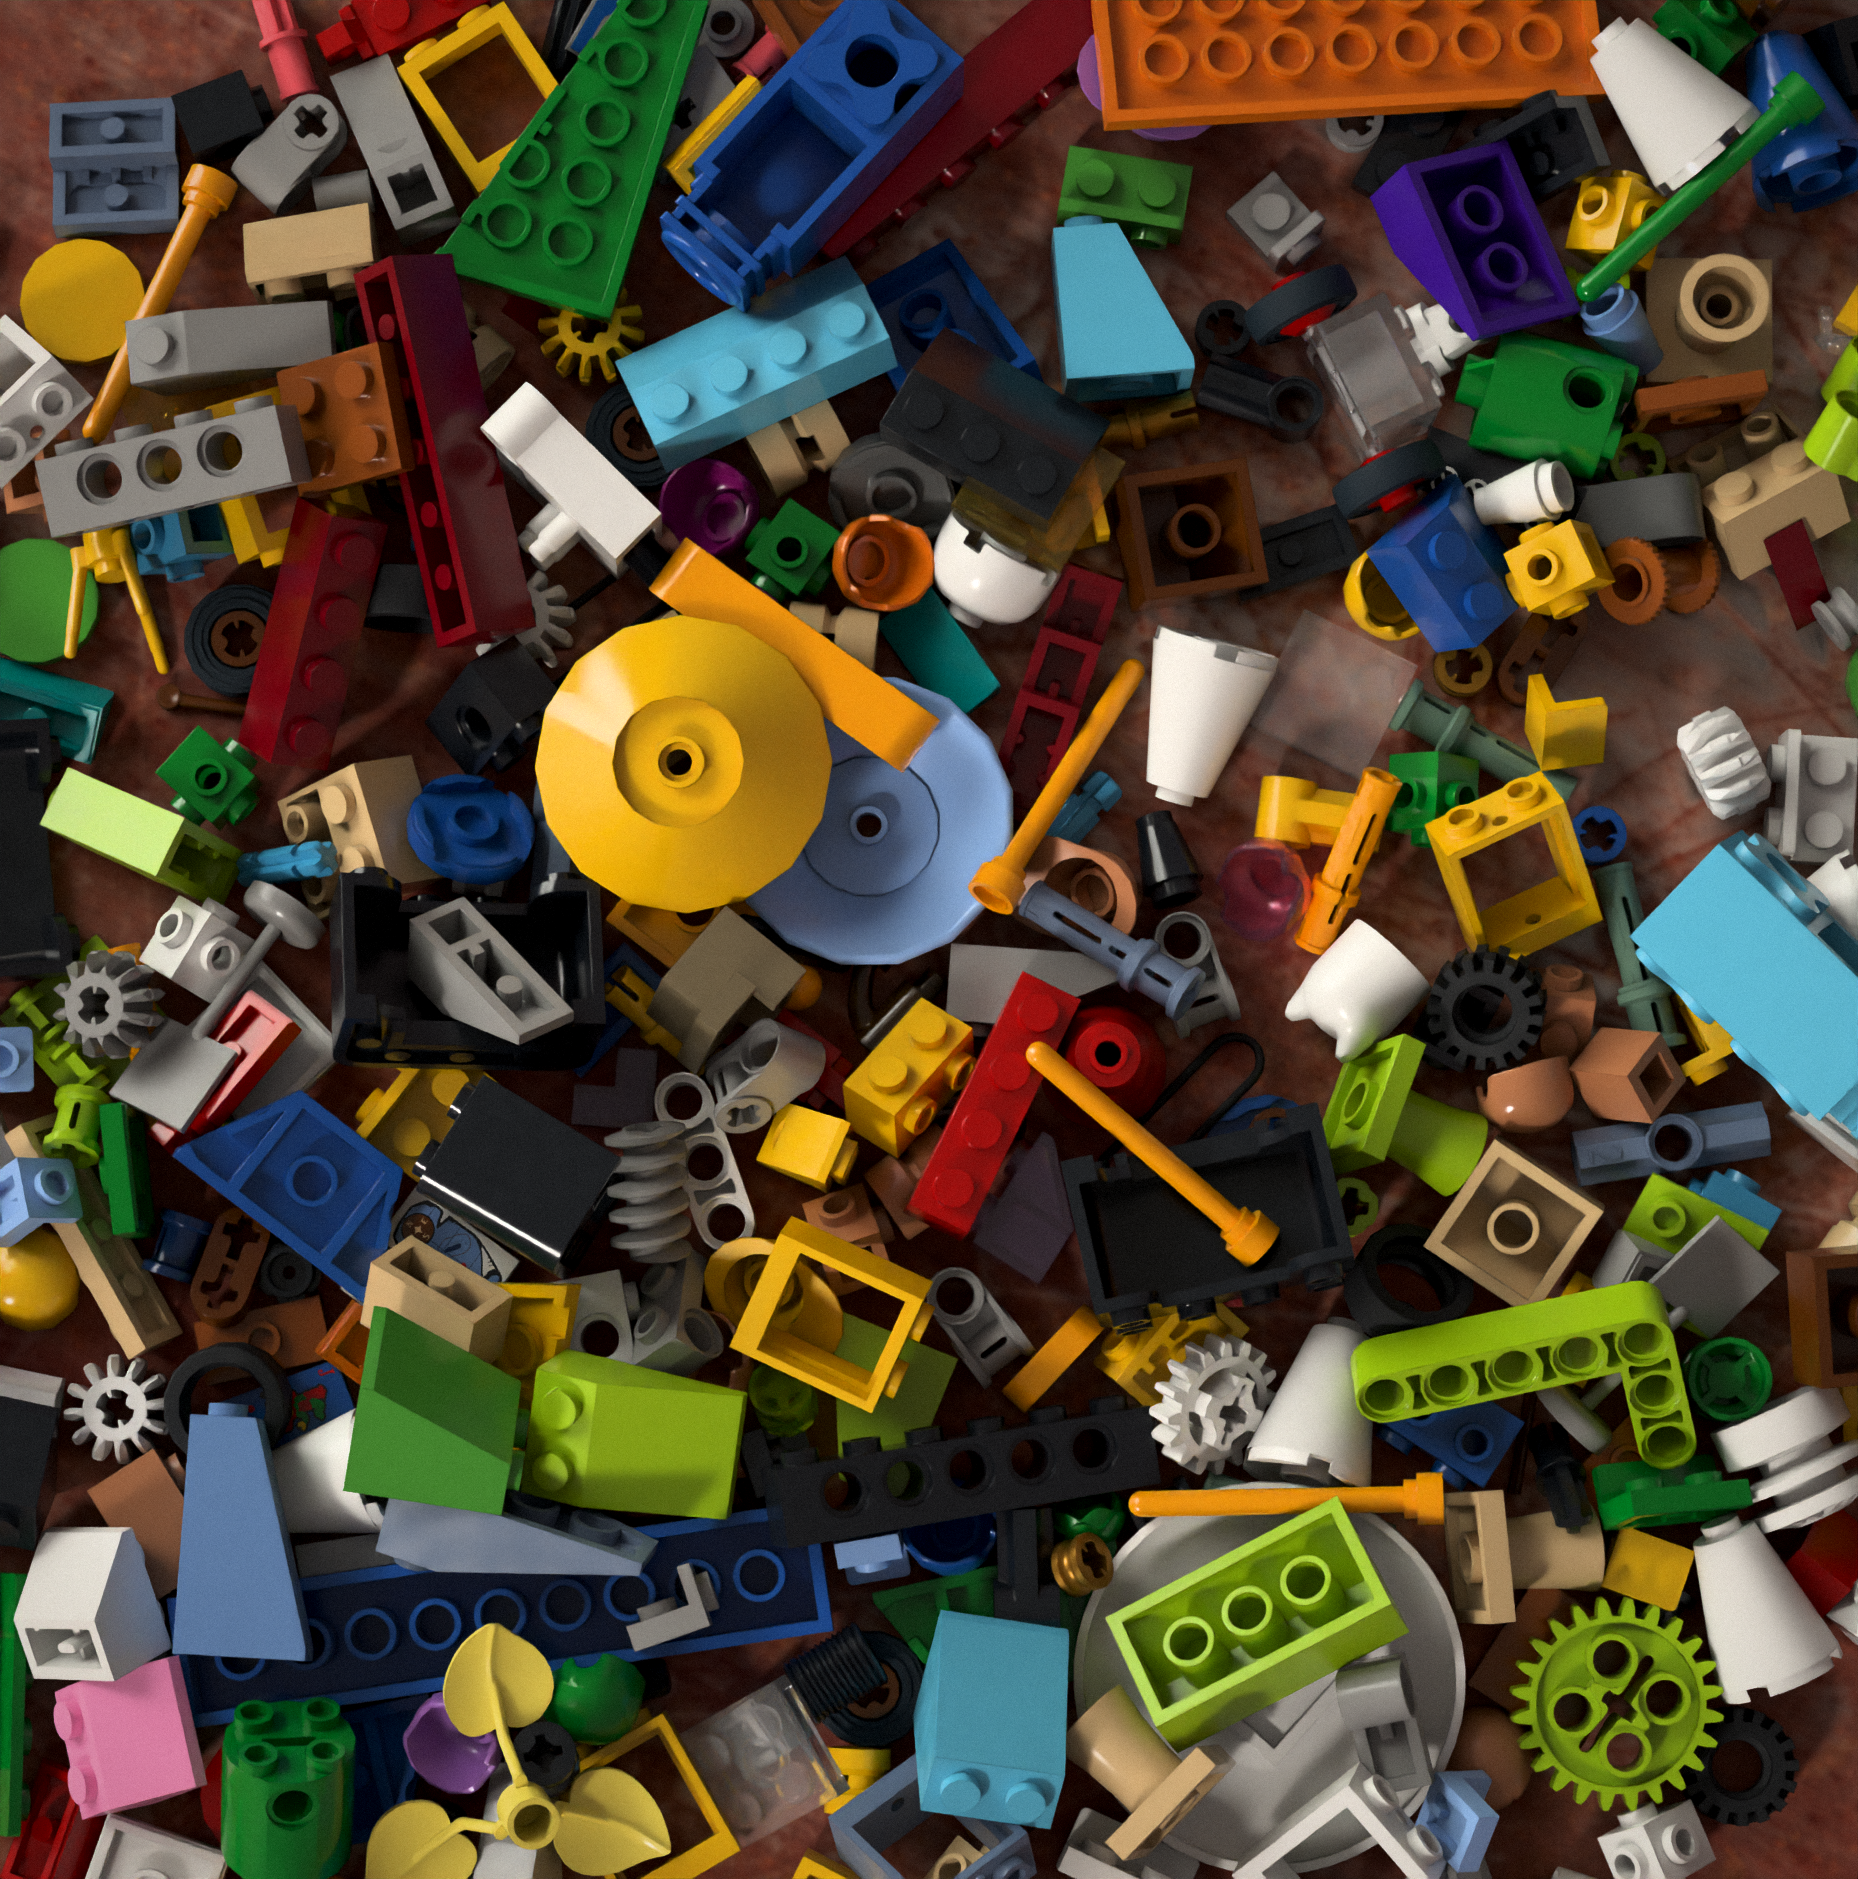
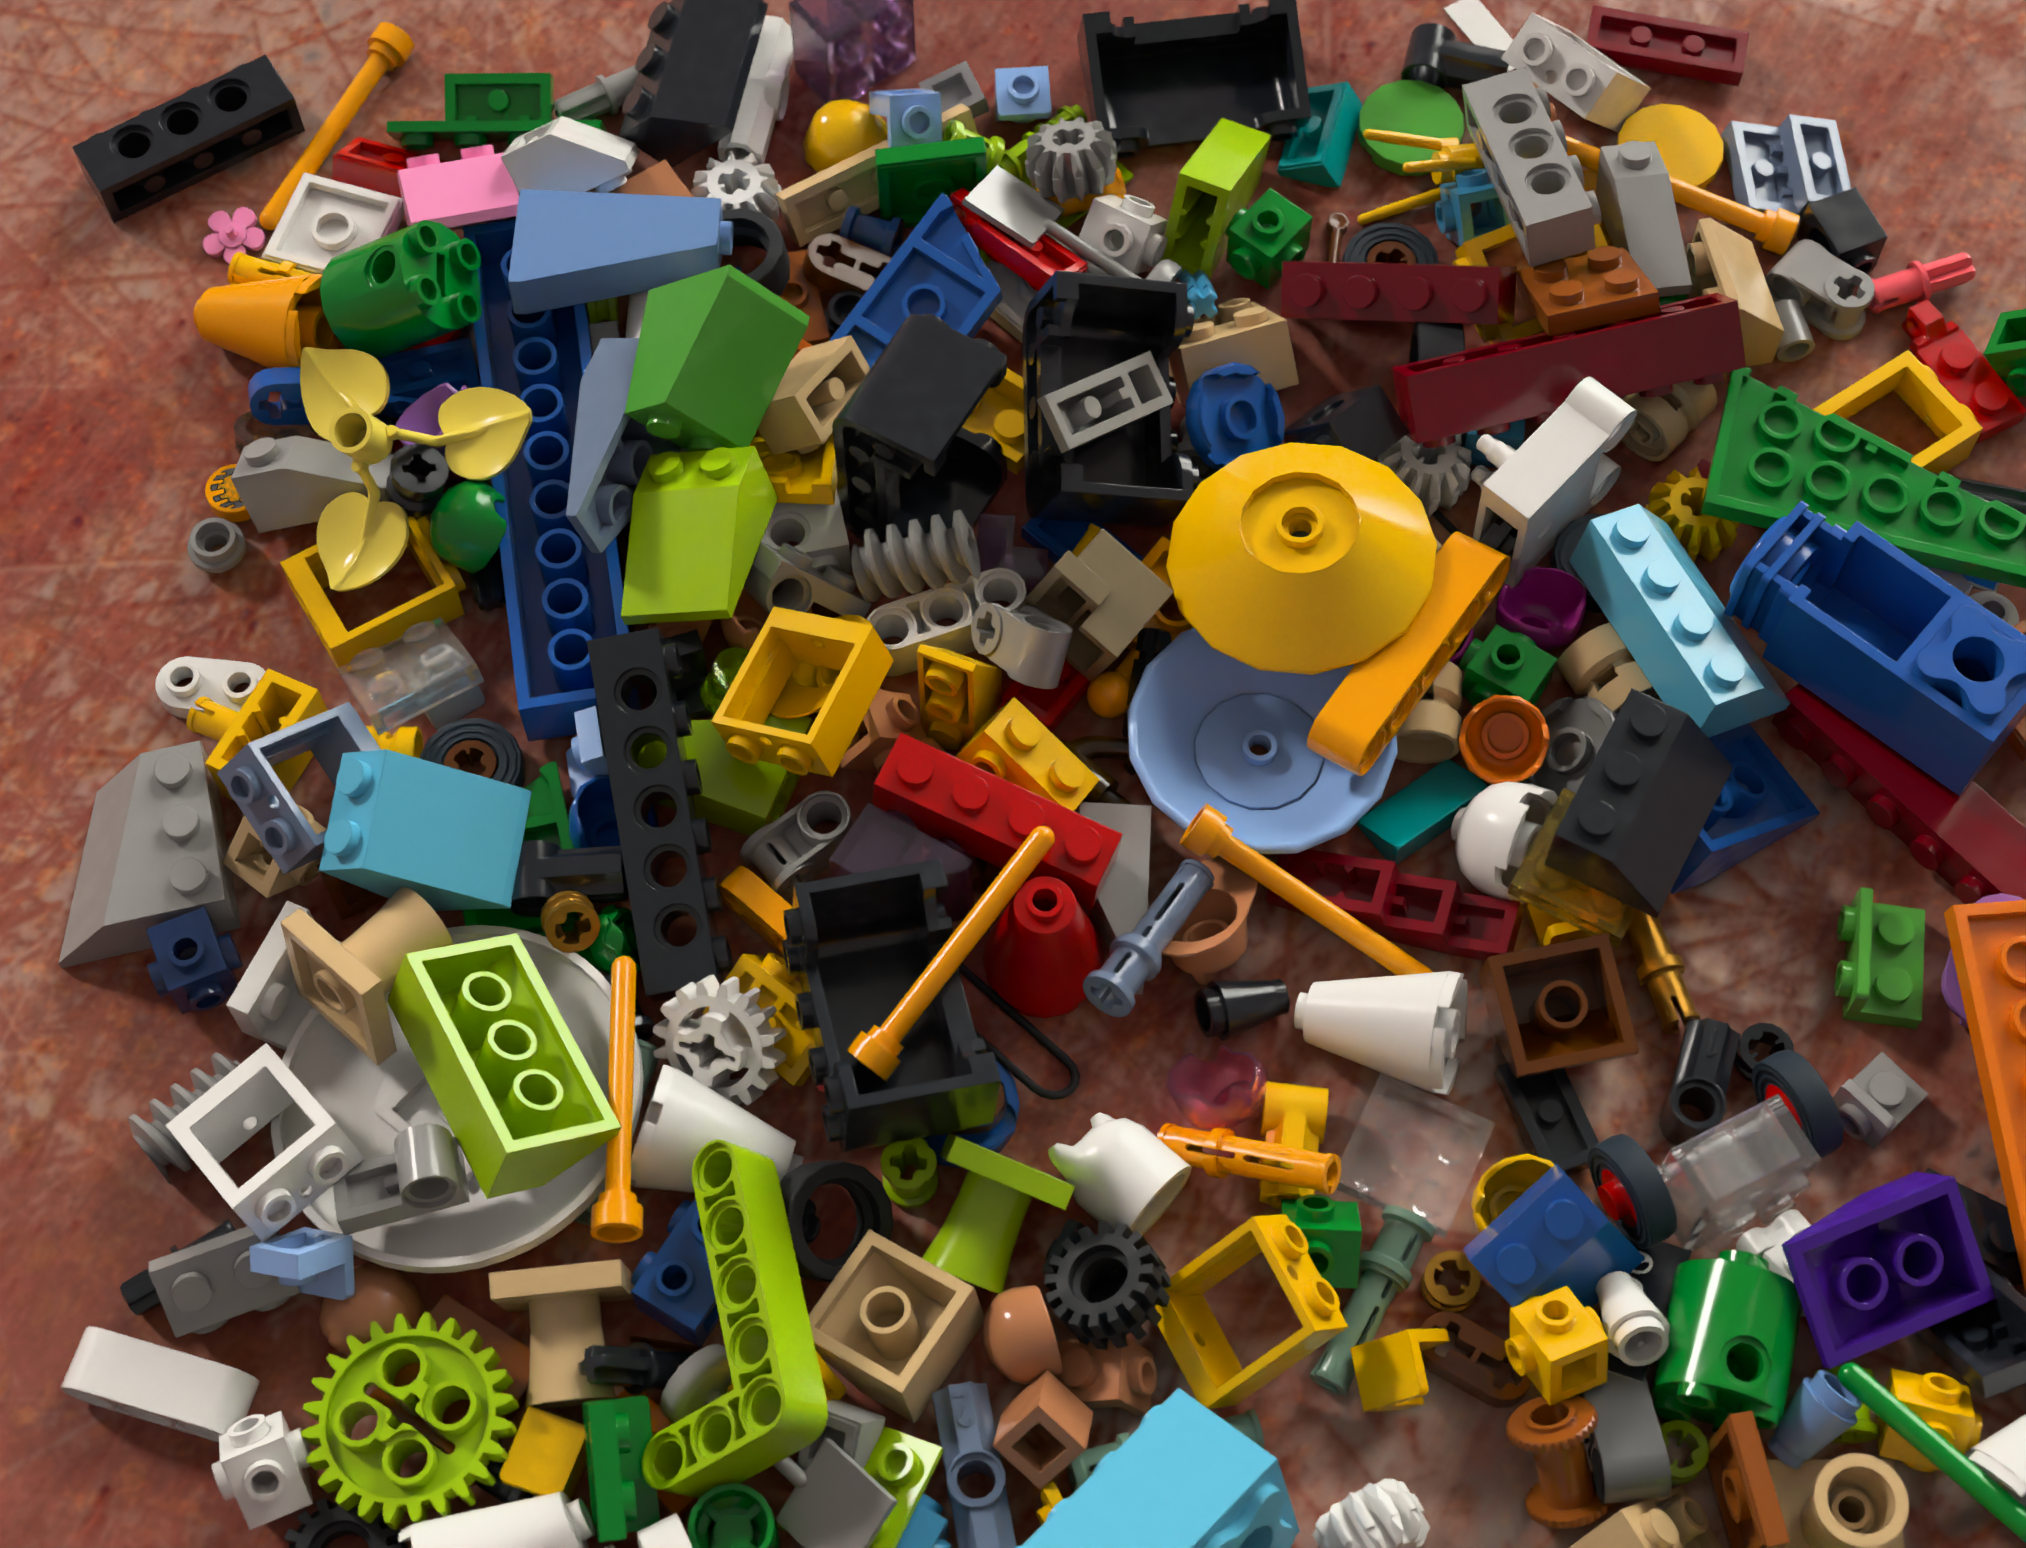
camera: 90 degrees right, 20 degrees down
light grey slope [330,53,460,248] -> none
light grey bracket [626,1562,720,1652] -> none
black piece [783,1622,889,1724] -> none
dark azure axle [1045,770,1122,844] -> none
medium azure slope [1050,216,1195,404] -> none
light grey piece [1151,911,1241,1039] -> none
light grey bush [1326,115,1384,153] -> none
blue bush [1571,806,1627,866] -> none

